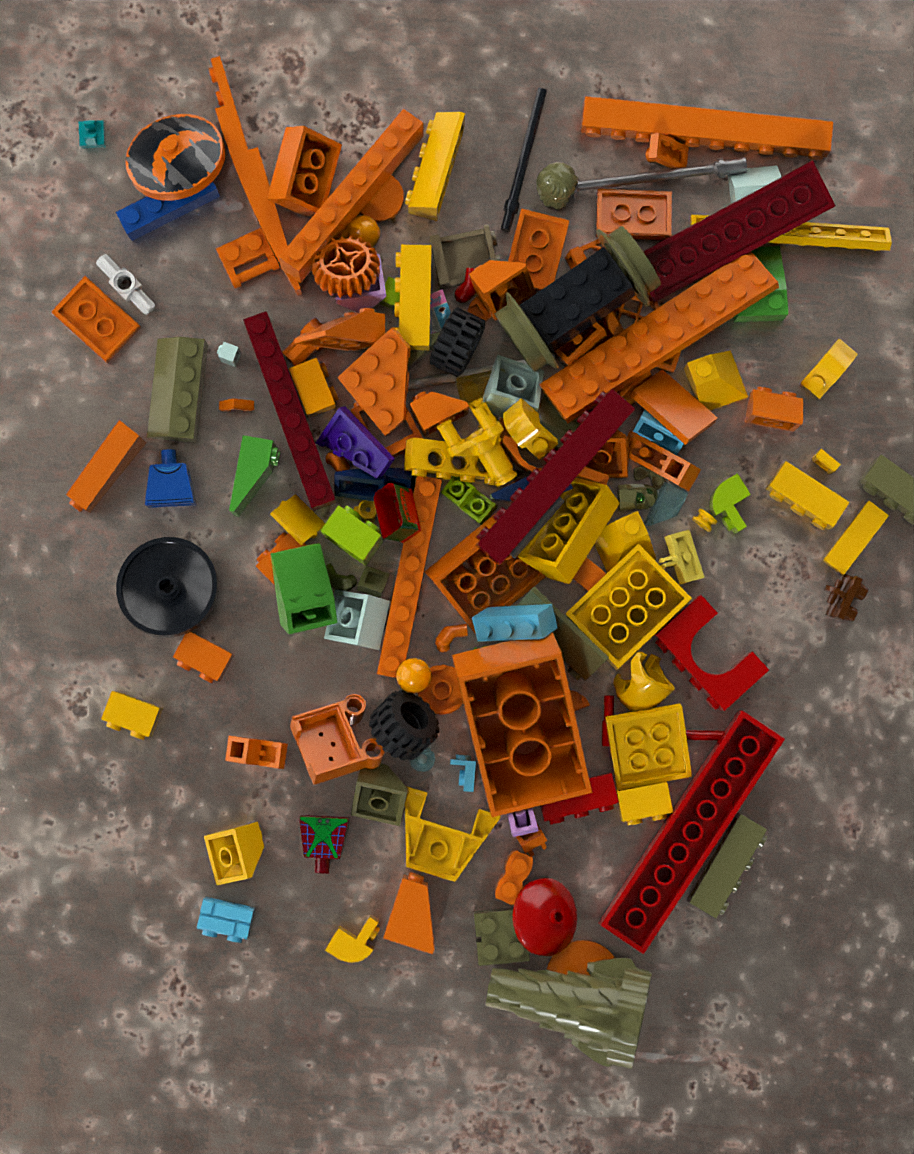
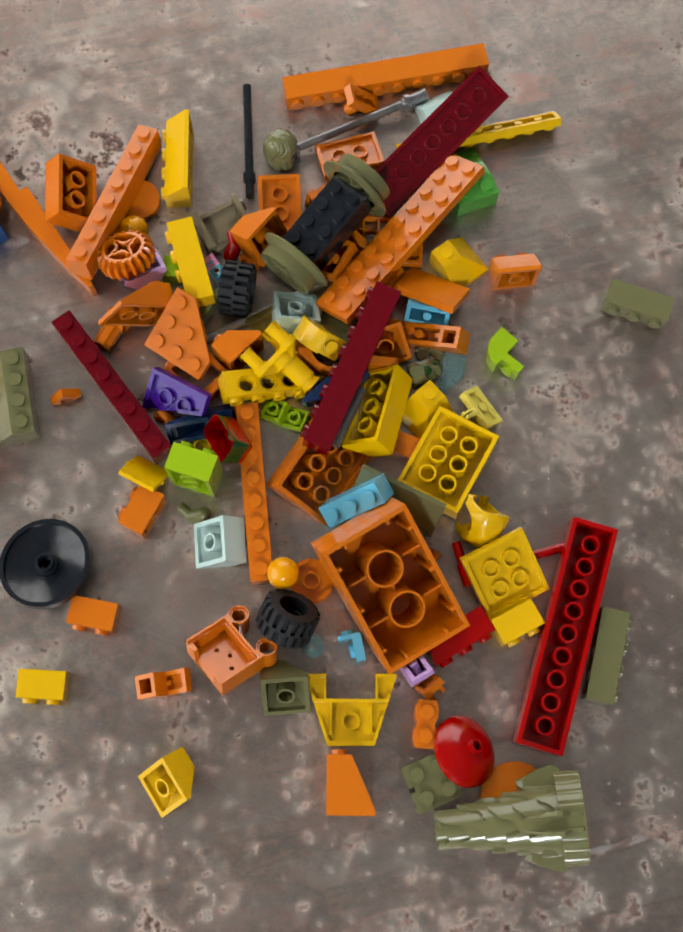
camera: 15 degrees left, 10 degrees down
blue torso [145,449,197,508] -> none
medium azure brick [197,897,256,943] -> none
orange plate [216,228,280,289] -> none
light aqua piece [217,342,241,367] -> none
bright green slope [229,435,280,517] -> none
bright green slope [270,543,337,634] -> none
light orange brick [289,358,339,419] -> none
torso [299,815,349,874] -> none
yellow brick [325,915,380,963] -> none
olive plate [357,565,390,598] -> none
orange arm [435,624,468,653] -> none
red arch [654,595,769,711] -> none
yellow bush [692,509,717,532] -> none
yellow brick [766,461,850,530] -> none
yellow brick [801,338,858,399] -> none
yellow tile [811,449,841,474] -> none
yellow tile [822,501,889,576] -> none
reddish brown hips [824,574,869,621] -> none

